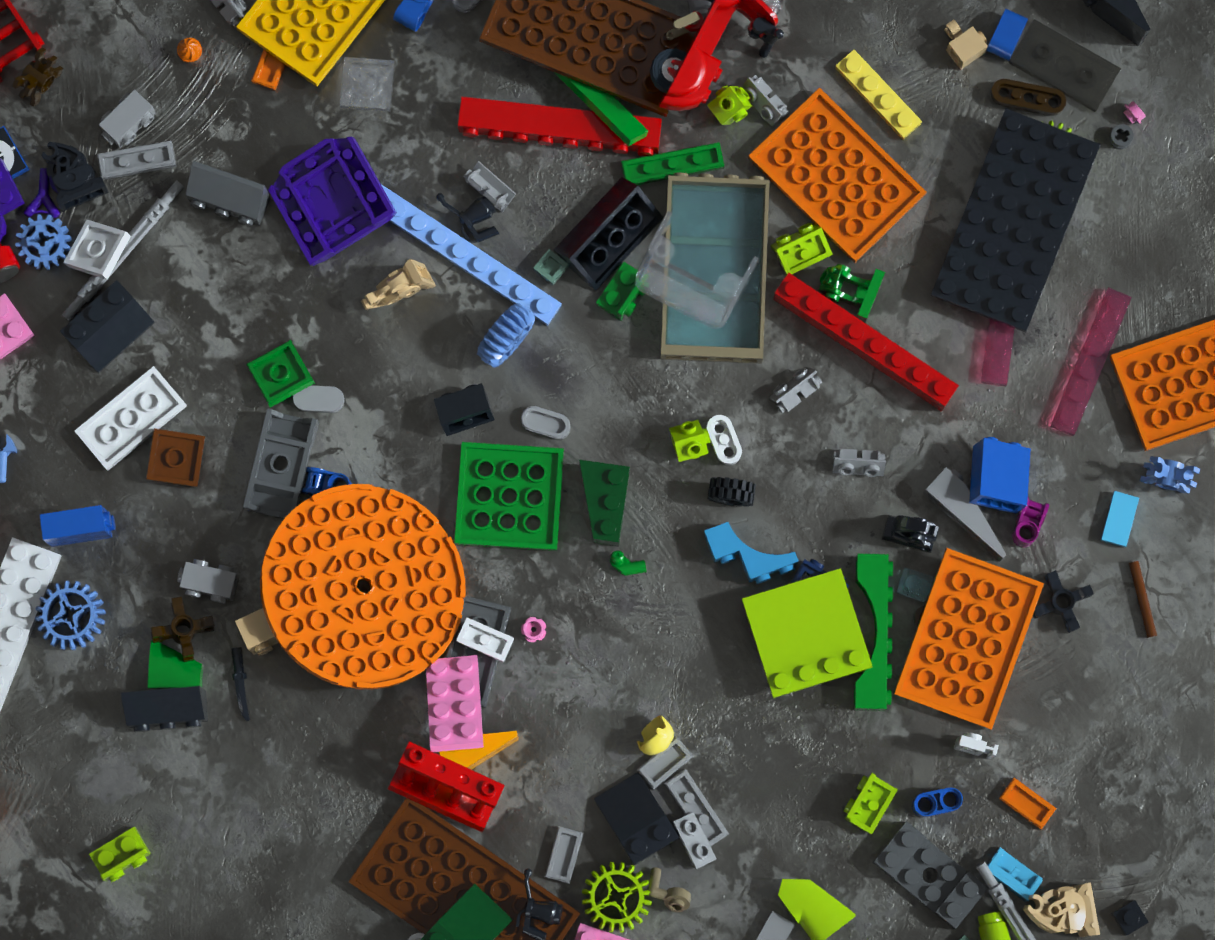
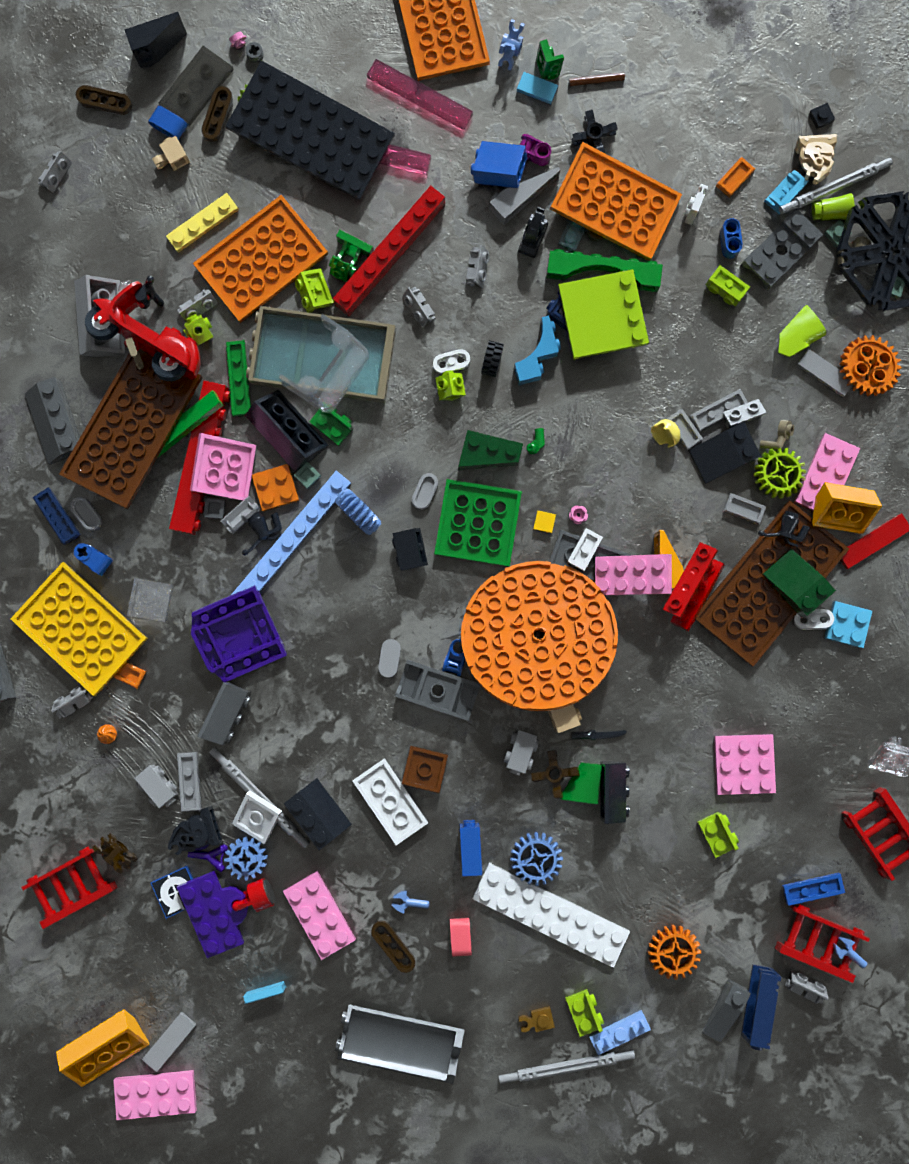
camera: 85 degrees left, 5 degrees up
green tile [246,340,315,408] -> none
tan piece [361,259,436,310] -> none
none -> bright pink plate [190,433,256,501]
none -> dark grey plate [204,498,226,519]
none -> orange plate [252,464,300,512]
none -> yellow tile [533,510,556,534]
none -> green bracket [536,39,564,80]
none -> bright pink plate [714,734,776,795]

